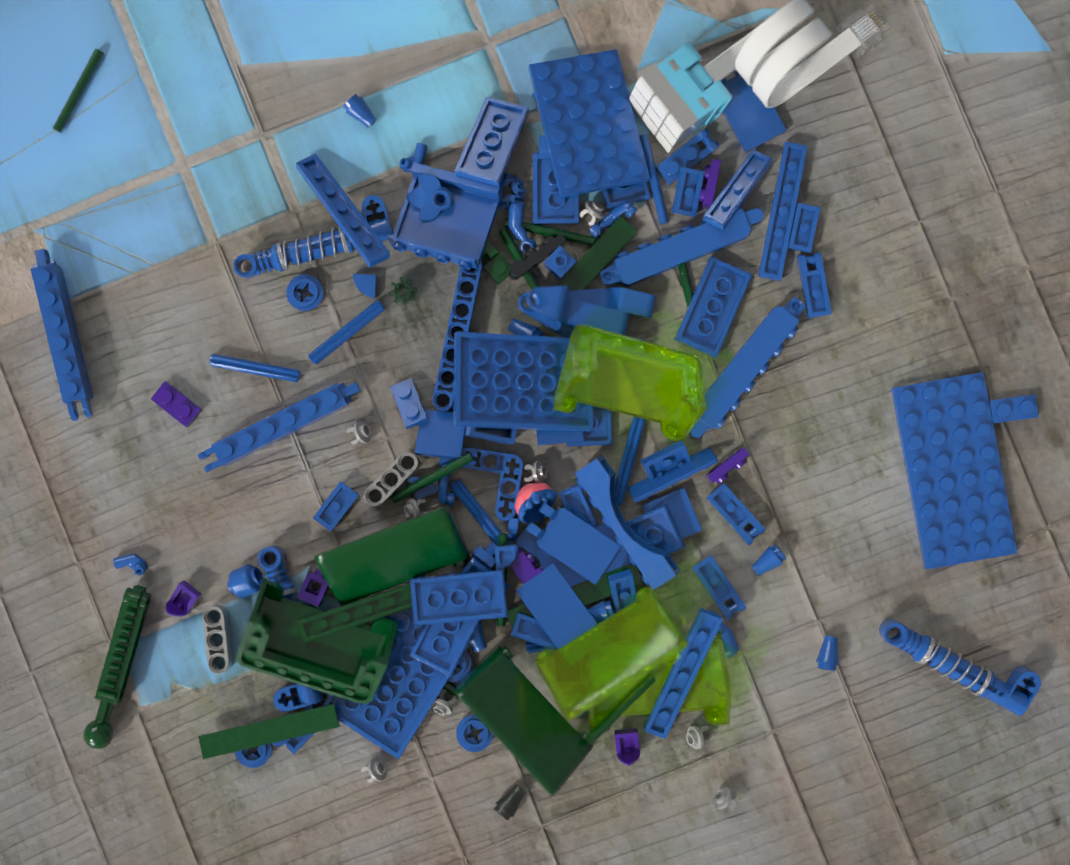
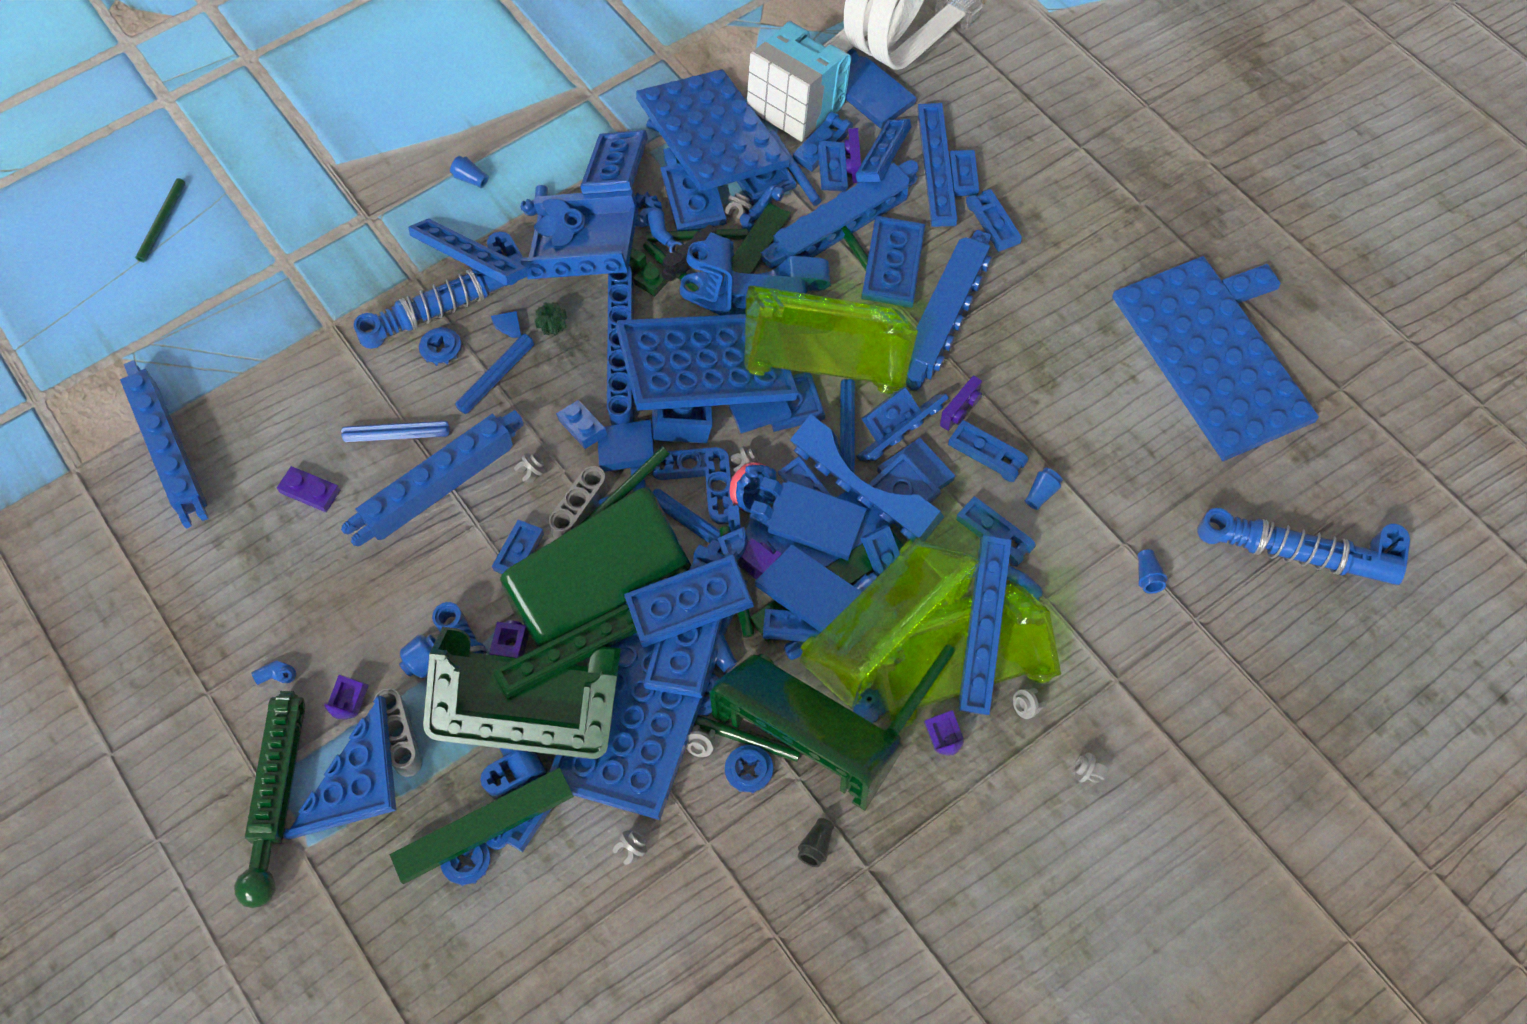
camera: 15 degrees left, 25 degrees down
none -> blue tile [283,696,396,840]

